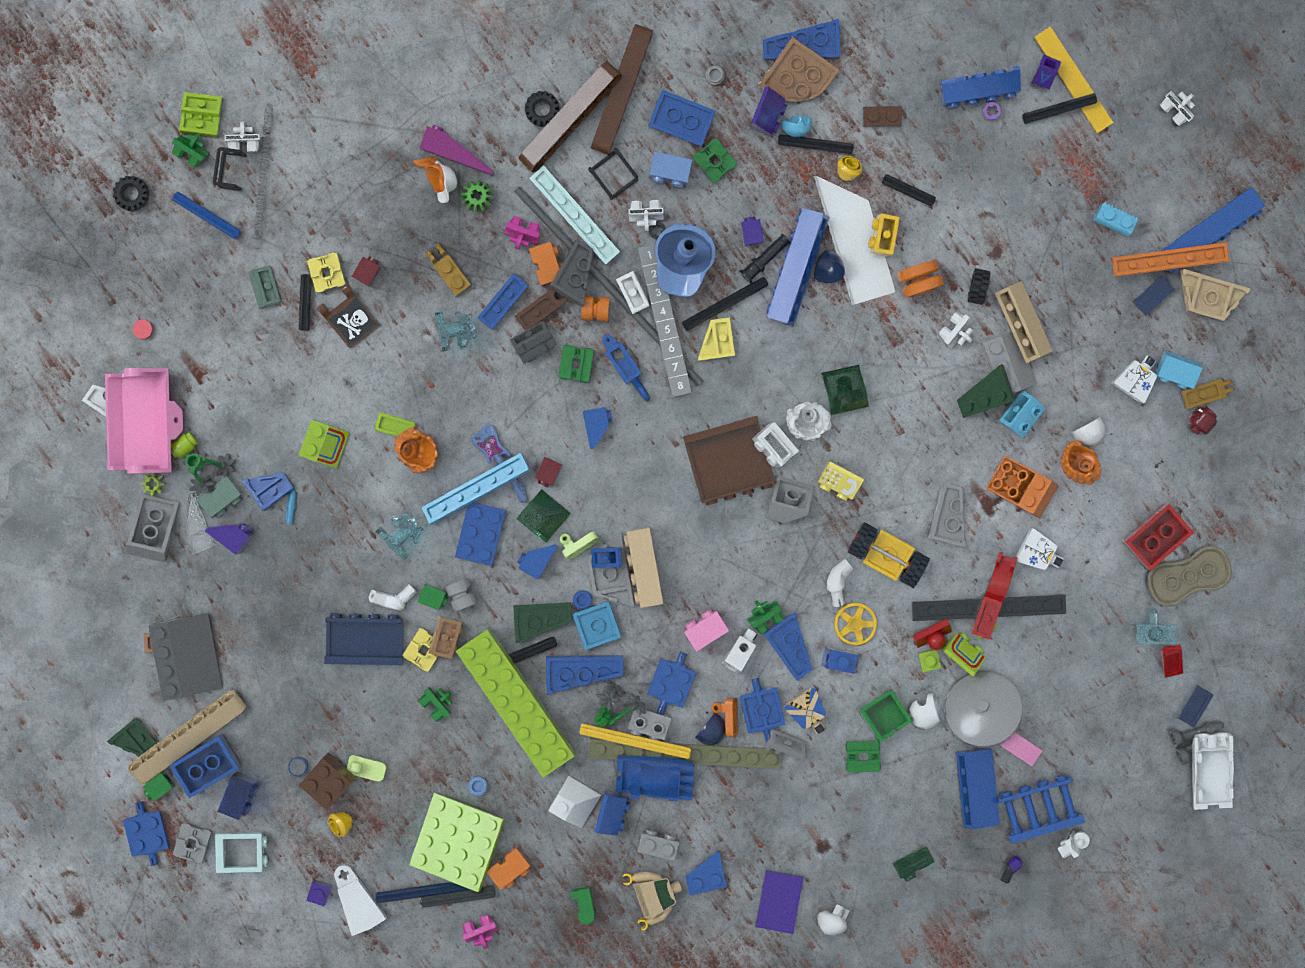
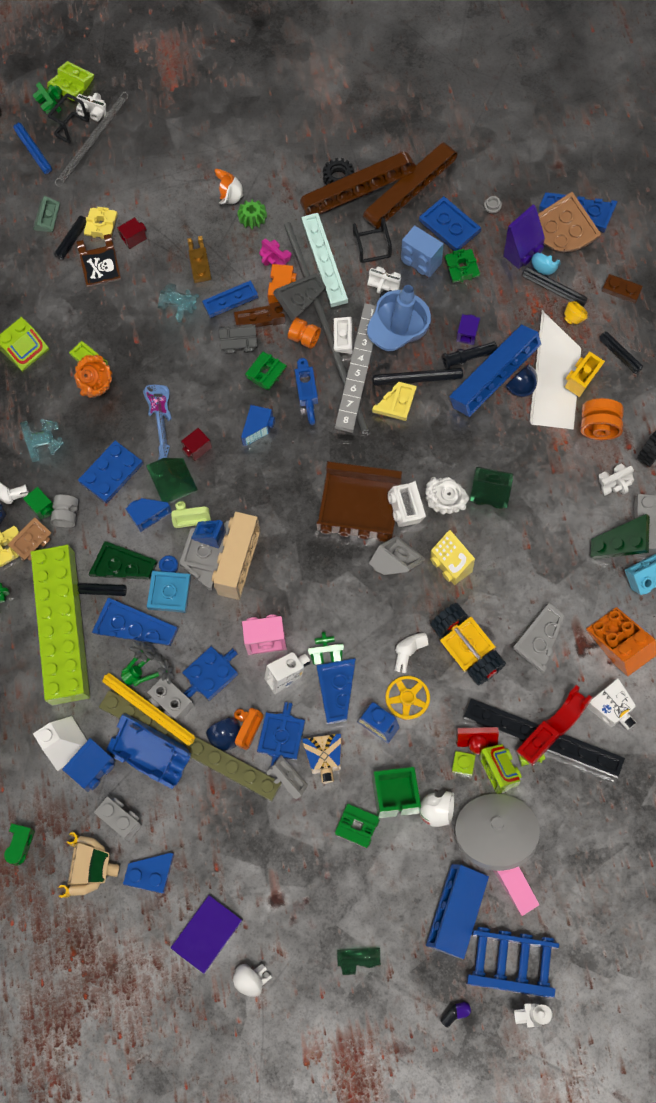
camera: 30 degrees right, 20 degrees down
magenta slope [419,125,494,176] -> none
medium azure plate [422,453,531,525] -> none

